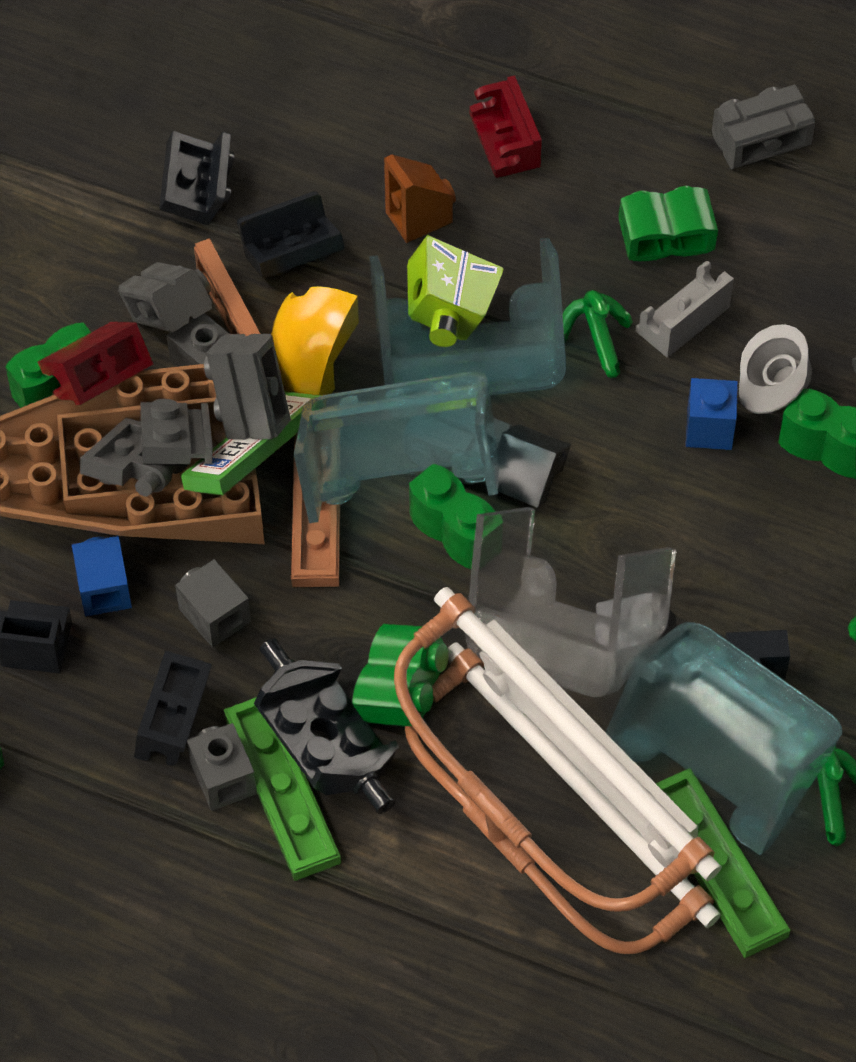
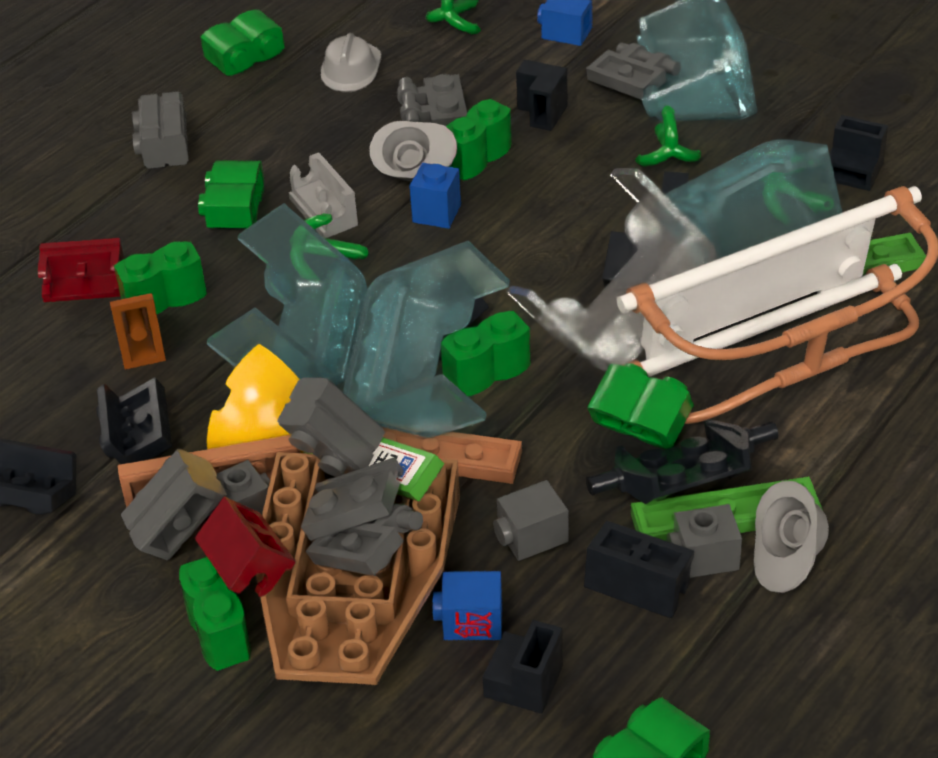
camera: 75 degrees left, 15 degrees down
lime torso [407,235,503,347] -> none
none -> green brick [114,241,207,314]
none -> light grey piece [754,481,829,593]

